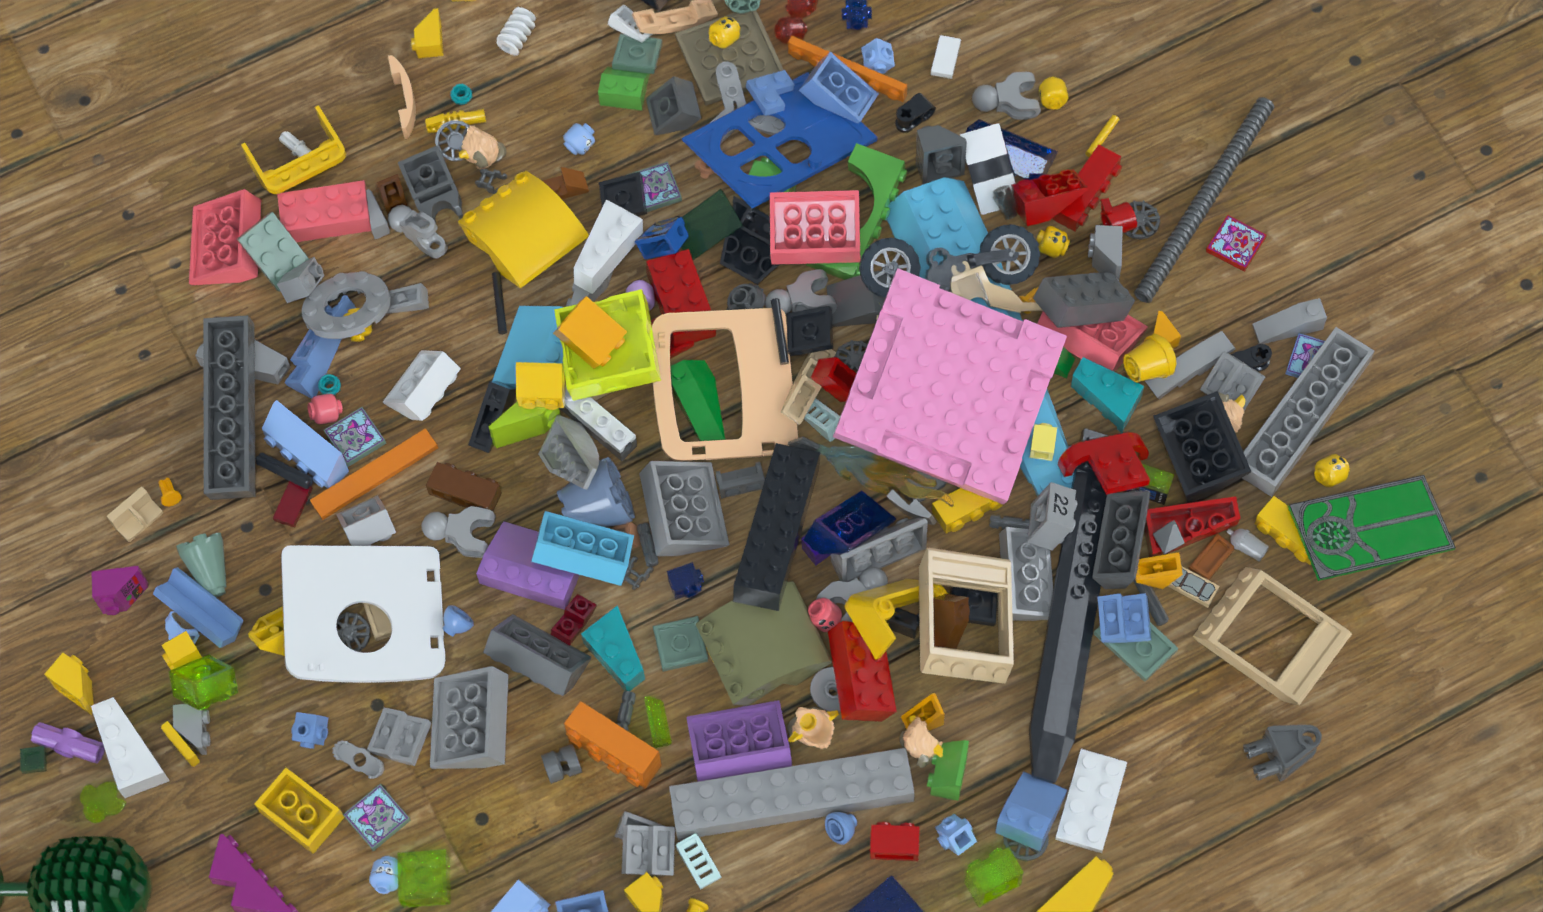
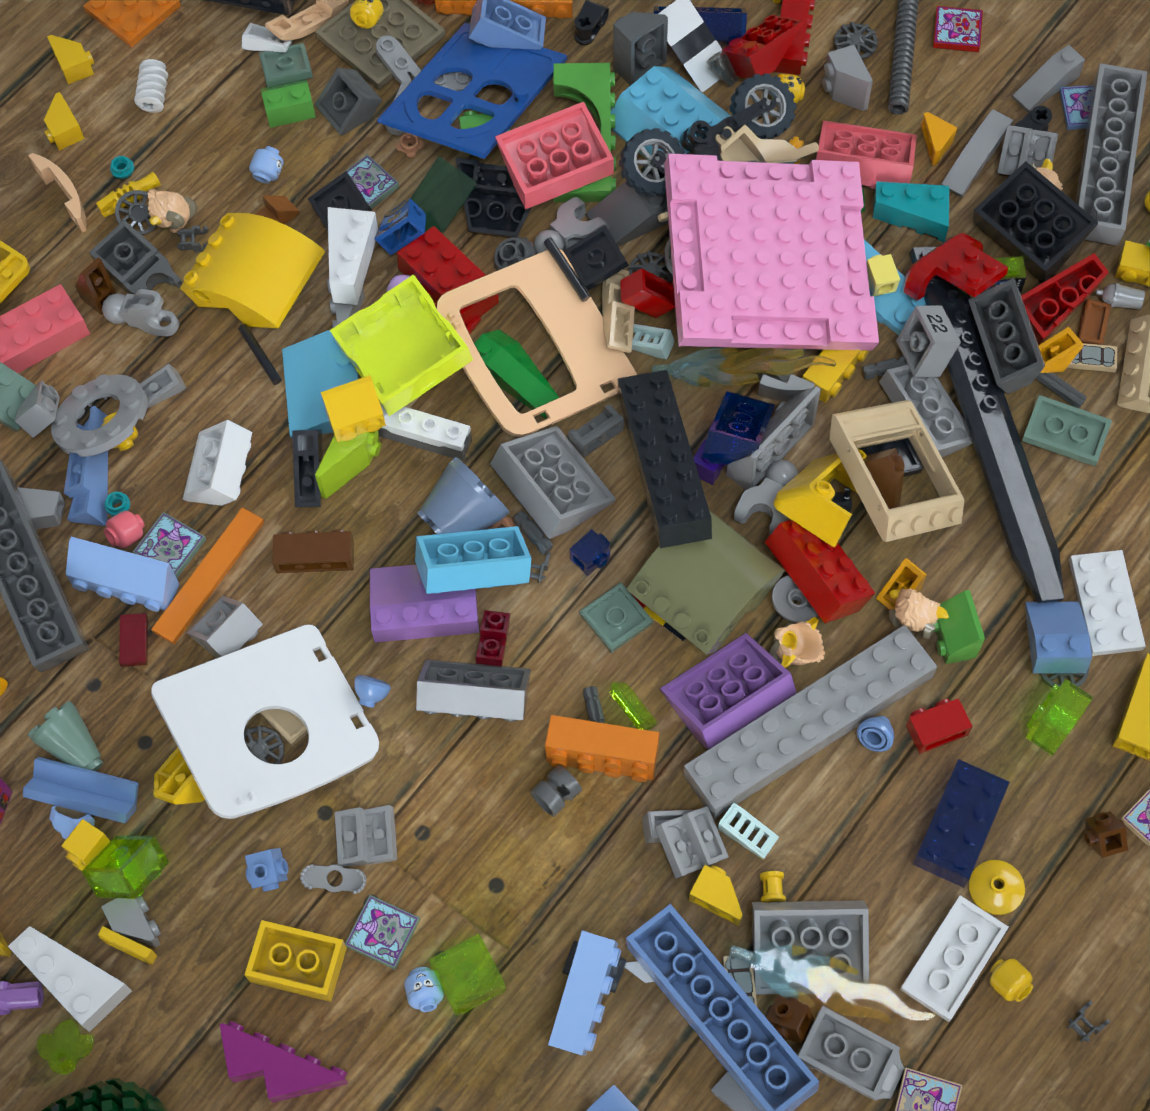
camera: 25 degrees left, 0 degrees up
black axle [255,453,313,489] -> none
light grey slope [366,189,390,239] -> none
light grey piece [421,506,495,558] -> none
light grey slope [430,666,508,769] -> none
light grey wedge [538,415,599,490] -> none
light orange brick [553,296,627,369] -> none
teal wedge [581,605,645,692] -> none
medium blue plate [746,70,795,116] -> none
dark grey slope [788,437,820,451] -> none
coral head [808,598,842,632] -> none
light blue brick [935,814,977,856] -> none
dark grey brick [1033,272,1135,328] -> none
medium blue slope [1098,593,1151,643] -> none
red piece [1101,198,1137,234] -> none
yellow piece [1123,334,1176,383] -> none
dark grey slope [1153,521,1185,555] -> none

